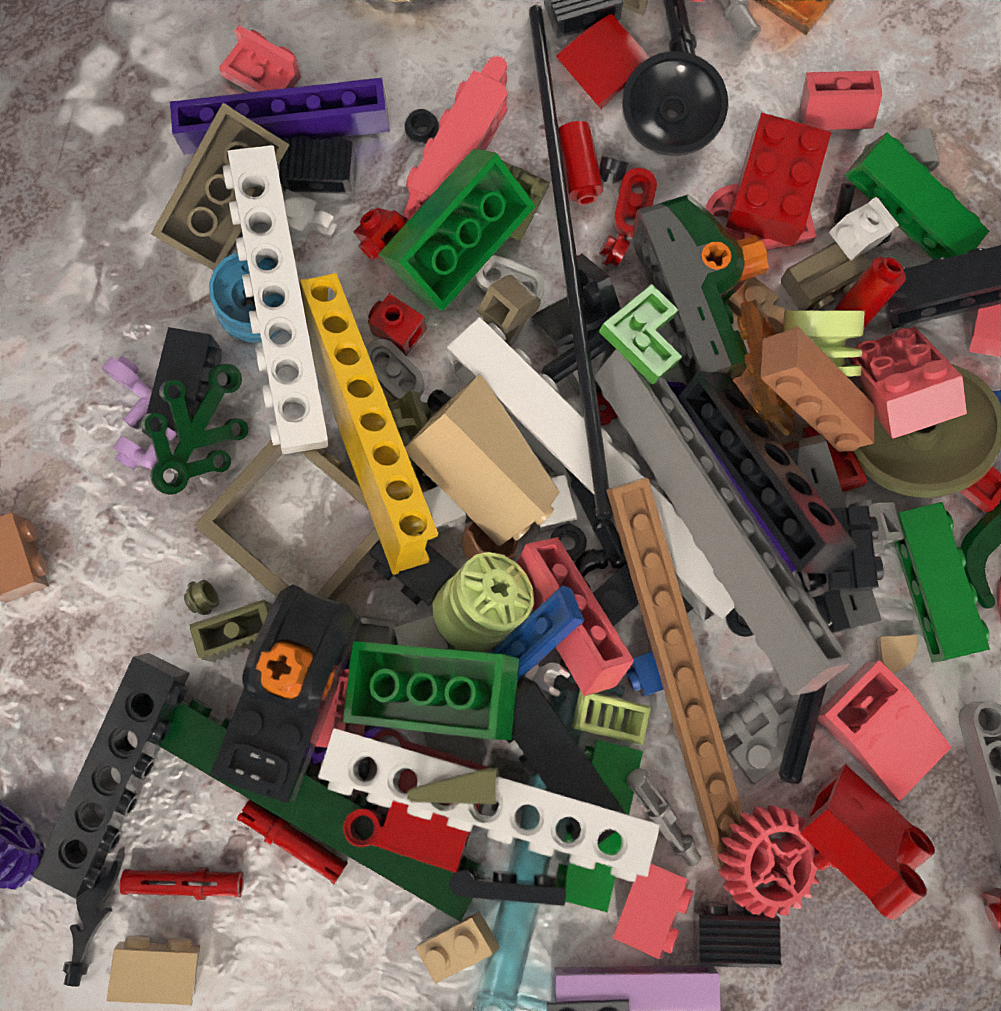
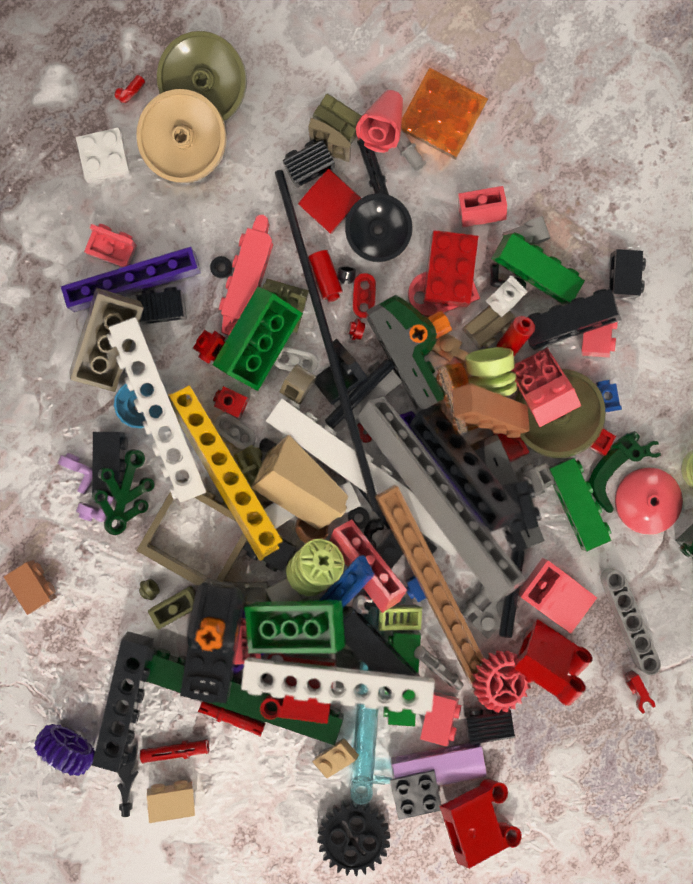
camera: 10 degrees left, 10 degrees up
white plate [283,189,338,238] -> none
olive slope [407,767,499,804] -> none
black plate [449,867,567,906] -> none
plate [599,284,682,384] -> none
tan tile [876,635,918,673] -> none

